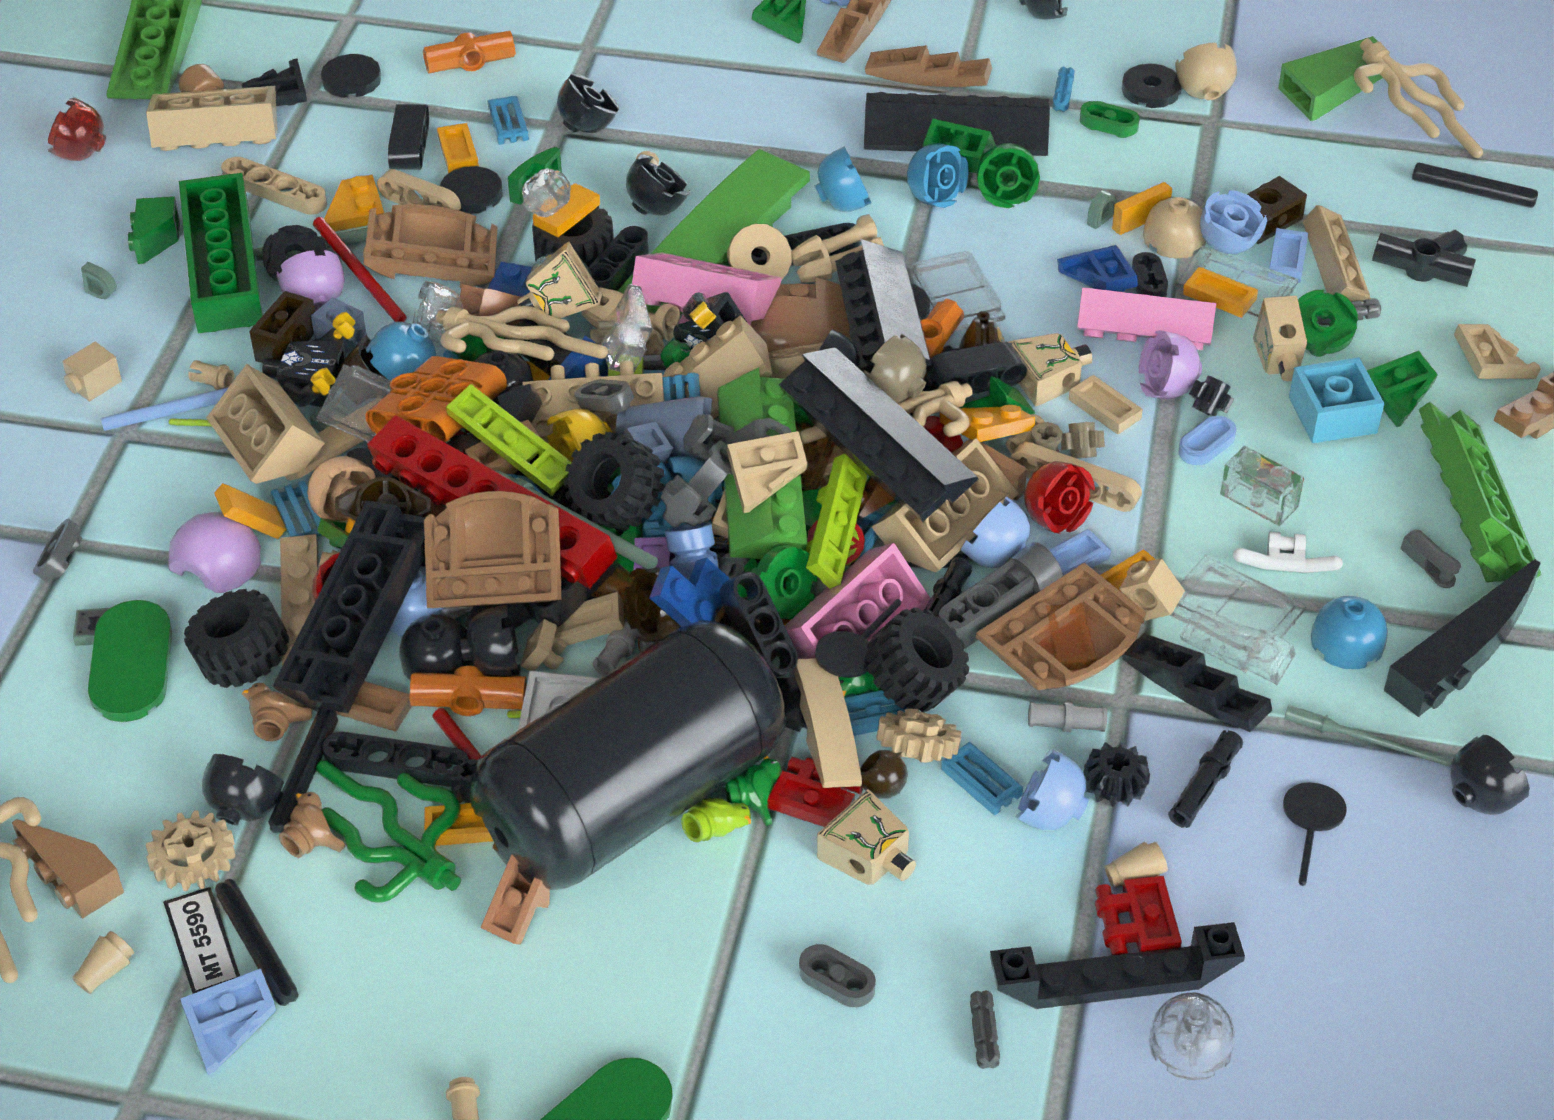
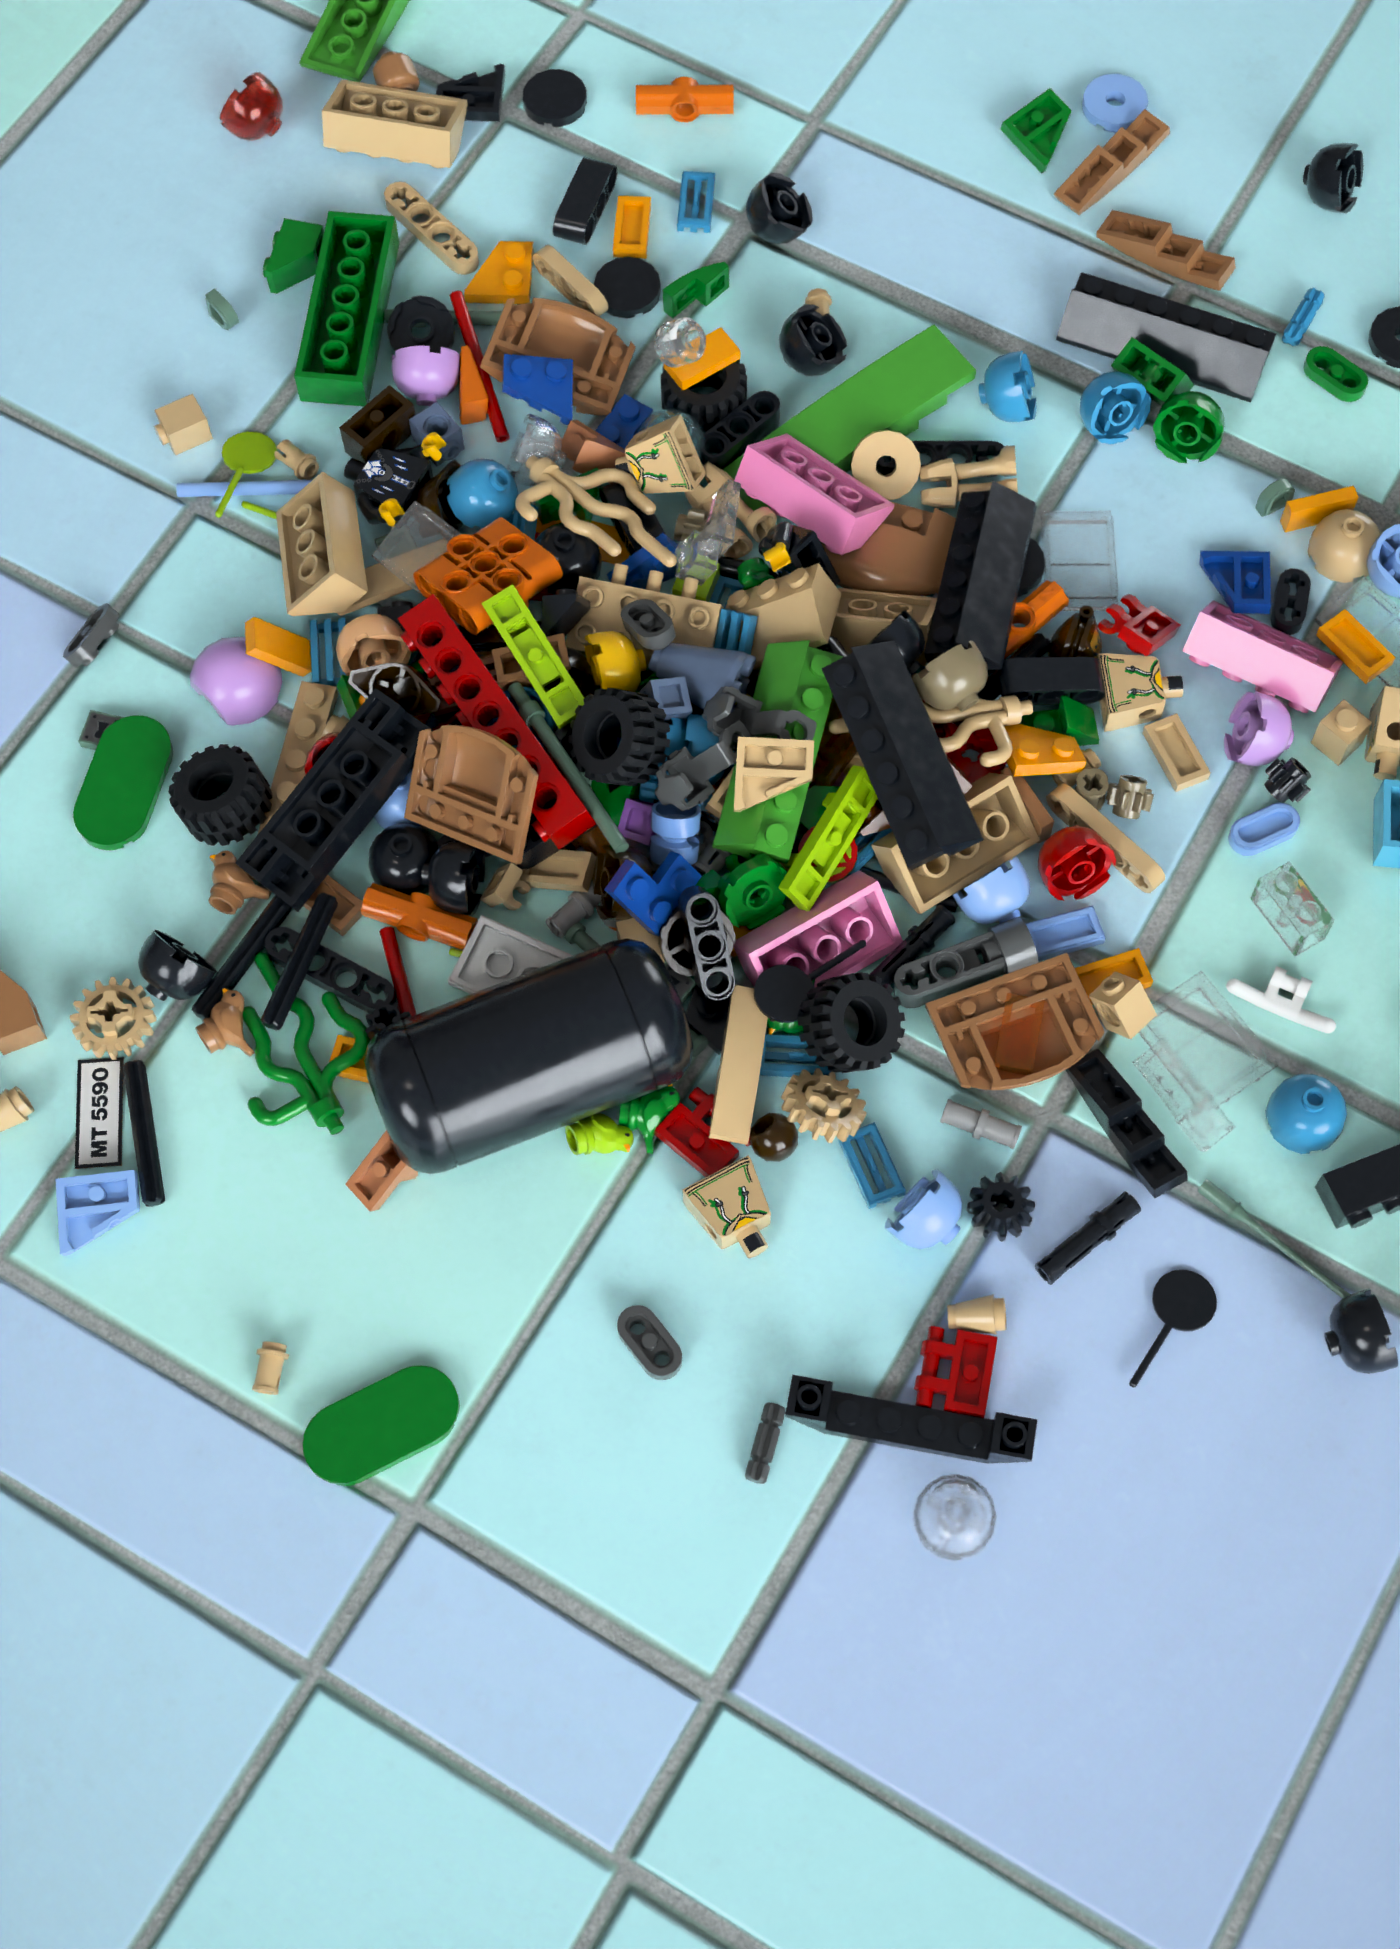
camera: 20 degrees right, 20 degrees up
none -> lime piece [215,432,277,518]
none -> black axle [261,893,338,1030]
none -> orange slope [459,345,488,425]
none -> blue wing [502,354,573,425]
none -> red plate [1097,594,1181,657]
none -> tan brick [1311,699,1372,766]

